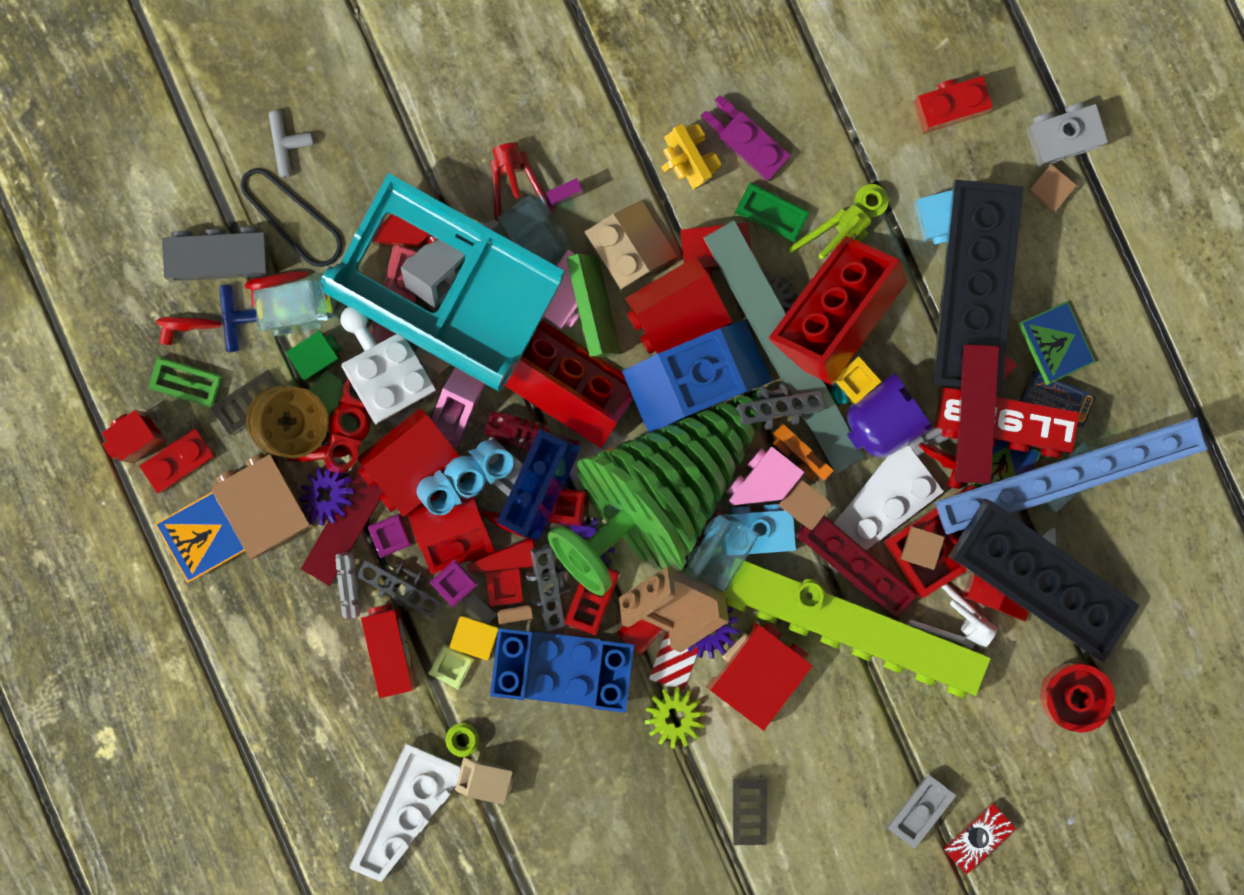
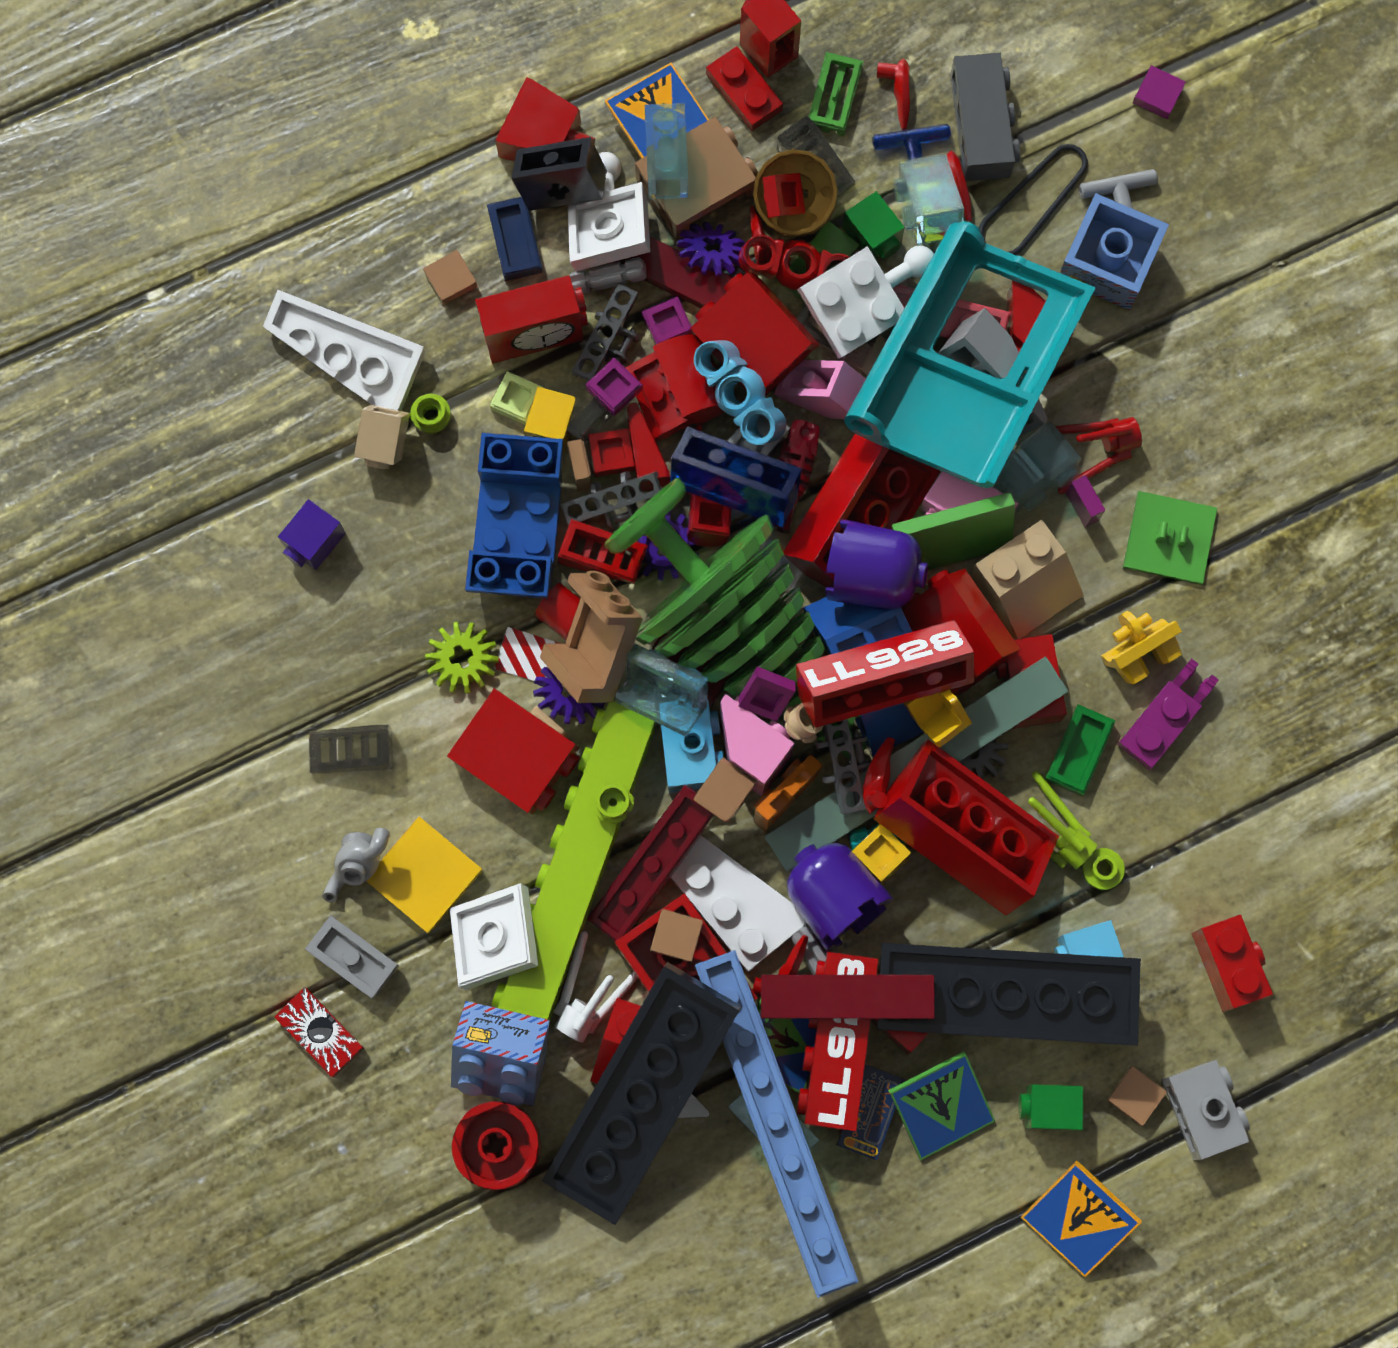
camera: 85 degrees right, 10 degrees down
none -> dark purple brick [278,499,346,570]
none -> light grey piece [322,828,390,902]
none -> yellow tile [366,816,483,934]
none -> medium nougat tile [423,250,478,305]
none -> white tile [450,883,538,990]
none -> medium blue brick [451,1001,550,1106]
none -> dark blue tile [487,197,543,281]
none -> red torso [495,77,595,161]
none -> black brick [511,137,607,211]
none -> white plate [568,152,650,272]
none -> clear light blue brick [645,103,688,199]
none -> magenta tile [738,666,795,722]
none -> red plate [762,173,805,218]
none -> tan plate [784,703,823,743]
none -> red brick [796,620,974,728]
none -> dark purple cylinder [826,519,929,609]
none -> red bar [863,737,895,815]
none -> yellow panel [903,690,972,747]
none -> green brick [1018,1084,1083,1131]
none -> piece [1021,1160,1142,1277]
none -> medium blue brick [1060,193,1169,310]
none -> bright green piece [1123,491,1217,585]
none -> magenta tile [1132,65,1186,119]

